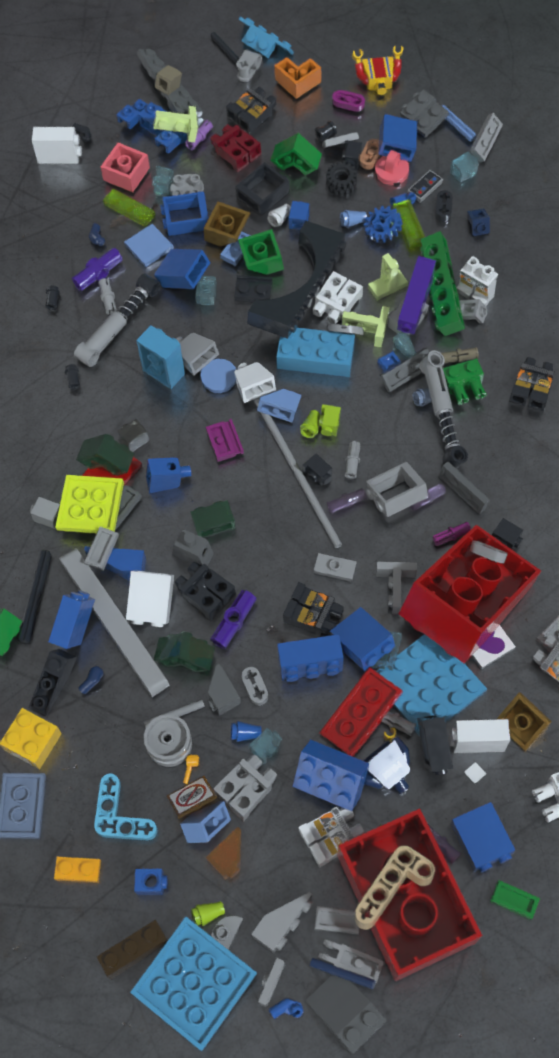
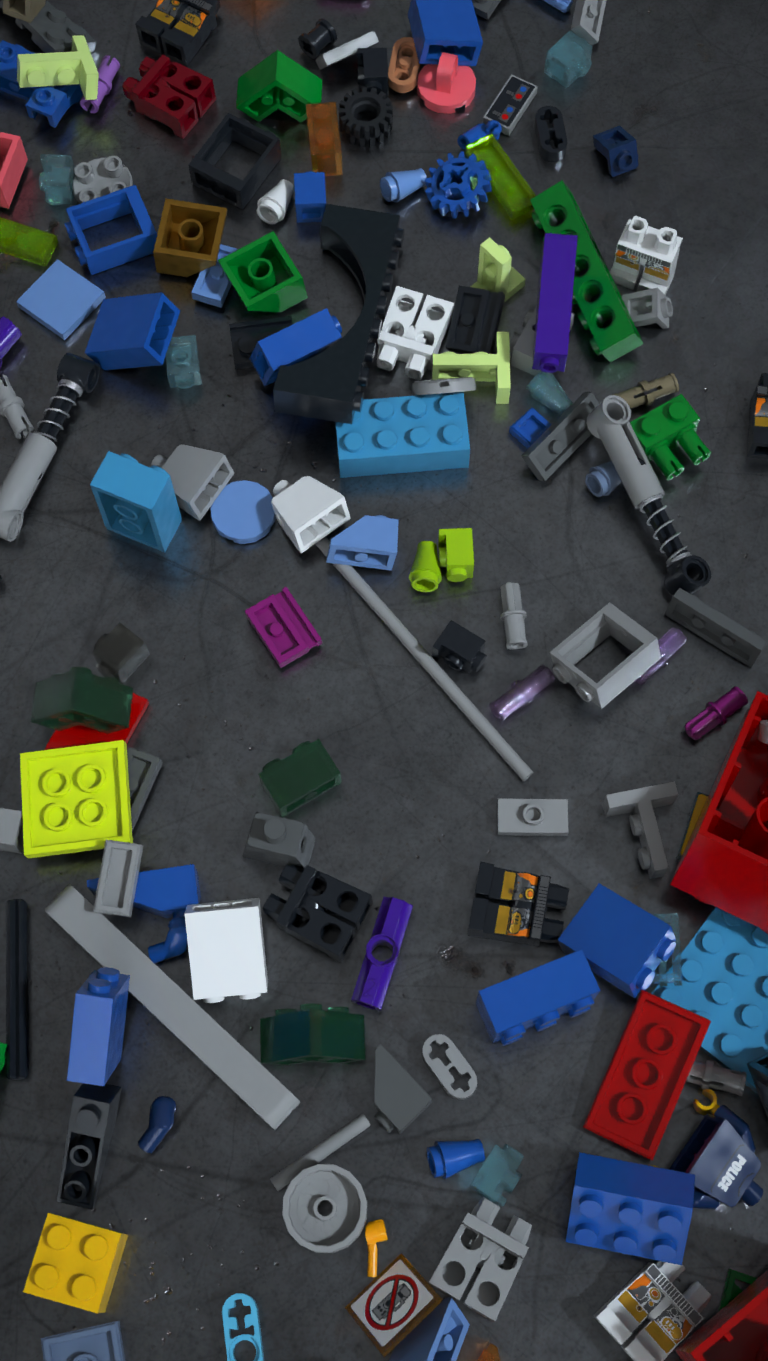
camera: 15 degrees left, 5 degrees up
blue torso [146,457,191,493] -> none
none -> blue arm [148,917,188,963]
none -> blue brick [250,308,342,387]
none -> clear orange brick [306,102,343,177]
none -> black plate [445,285,505,354]

